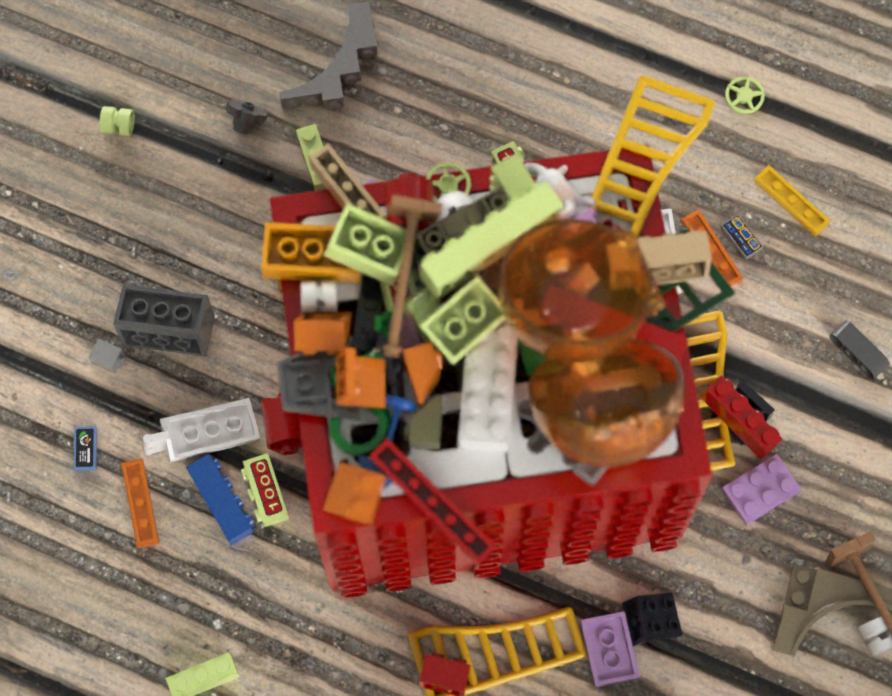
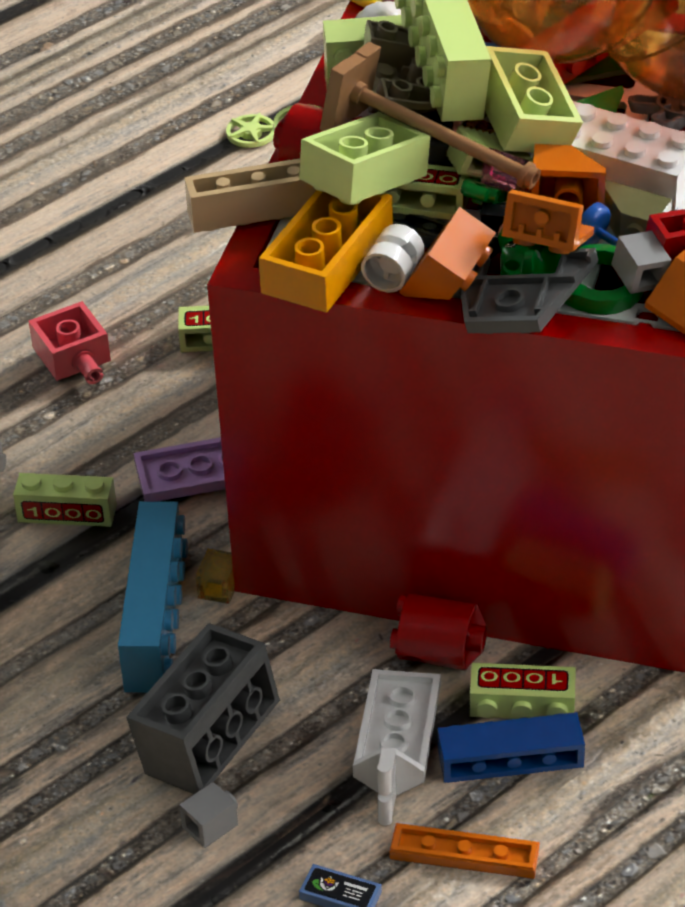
camera: 65 degrees left, 30 degrees down
none -> coral brick [28,301,111,385]
none -> dark azure brick [118,501,188,693]
none -> light grey brick [611,231,672,294]

